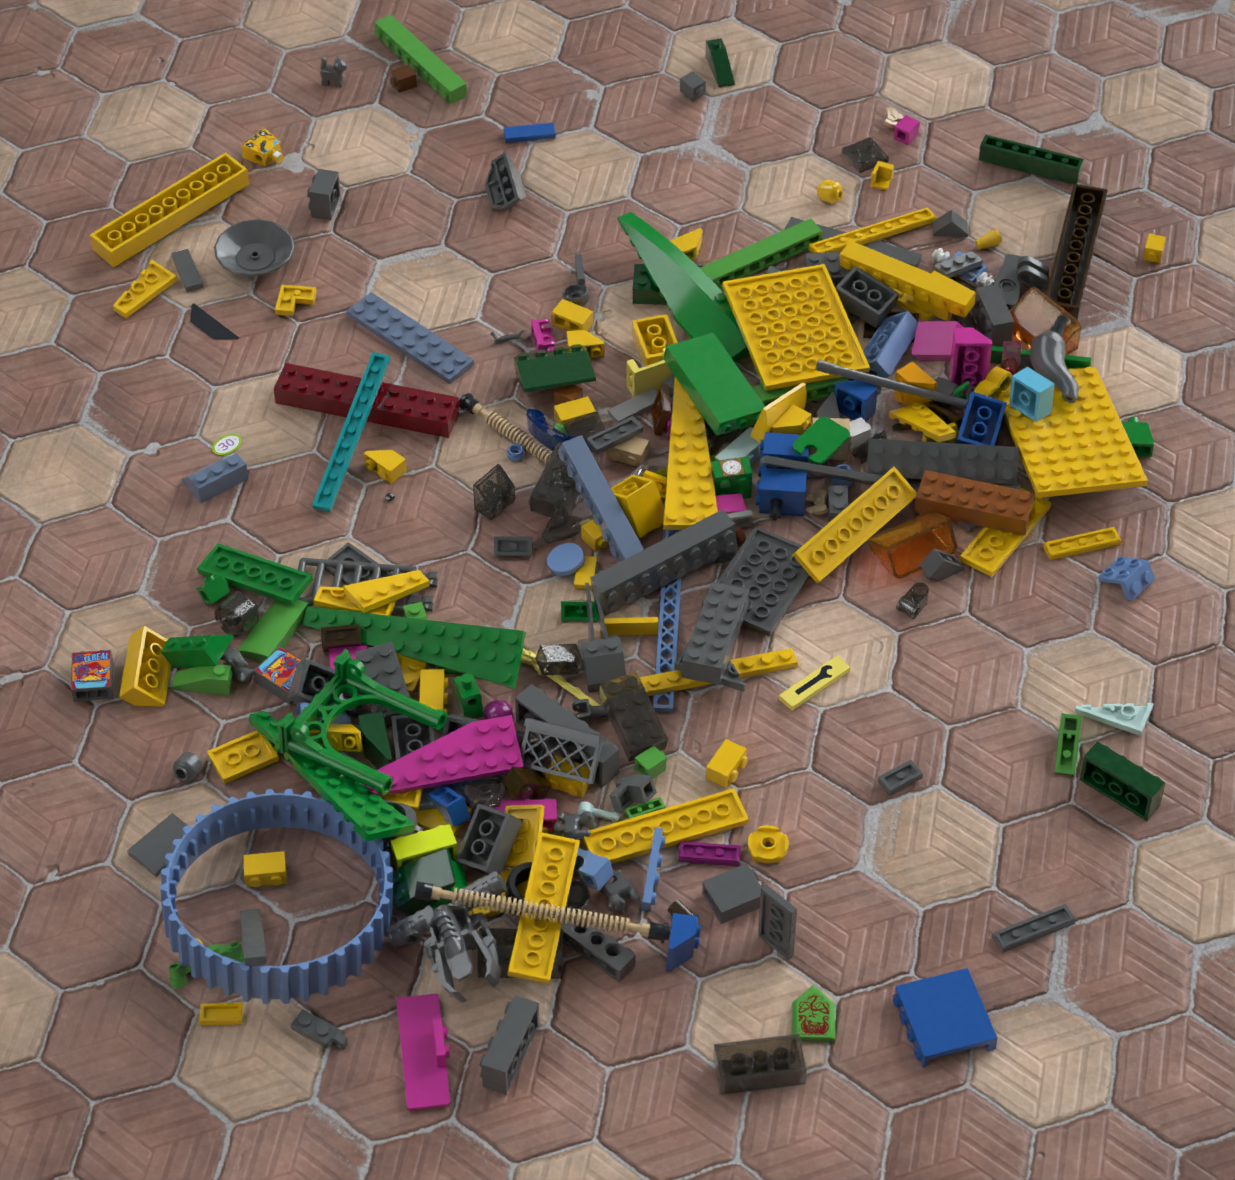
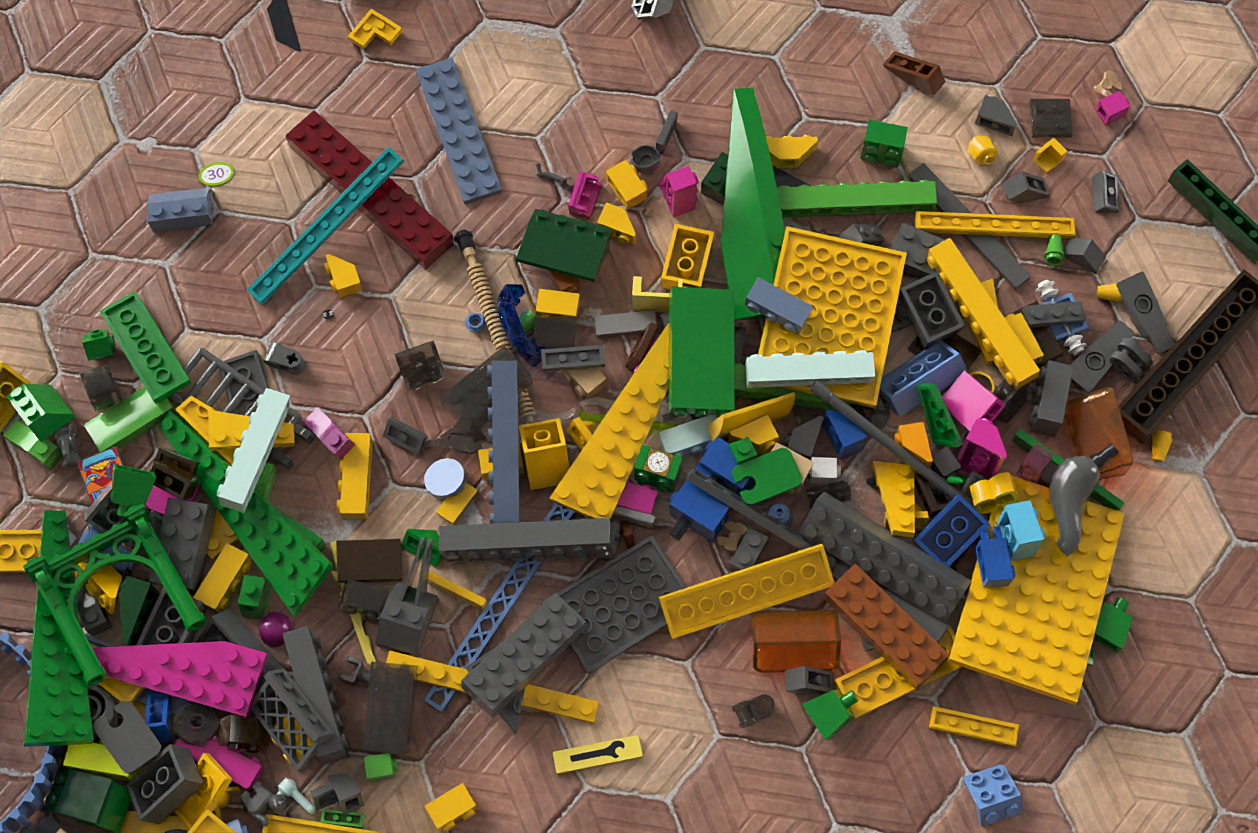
camera: 30 degrees right, 20 degrees up
none -> dark grey piece [93,701,161,773]
none -> green torso [111,464,156,517]
none -> dark brown brick [150,460,200,500]
none -> light aqua brick [217,388,291,513]
none -> dark grey piece [263,342,306,374]
none -> magenta slope [303,407,355,459]
none -> dark brown tile [336,539,403,583]
none -> yellow brick [337,433,373,519]
none -> dark pink wedge [659,166,699,217]
none -> green plate [728,437,757,465]
none -> sand blue brick [745,277,813,334]
none -> light aqua brick [745,350,875,388]
none -> green torso [802,690,859,740]
none -> green brick [860,120,908,166]
none -> reddish brown slope [883,51,946,95]
none -> green wing [917,383,963,447]
none -> dark grey slope [975,95,1017,136]
none -> blue hinge [975,526,1015,588]
none -> dark grey slope [1003,172,1050,203]
none -> bright green cone [1044,234,1065,266]
none -> dark grey slope [1092,171,1119,213]
none -> dark grey piece [1116,271,1175,354]
none -> yellow cone [1152,430,1173,462]

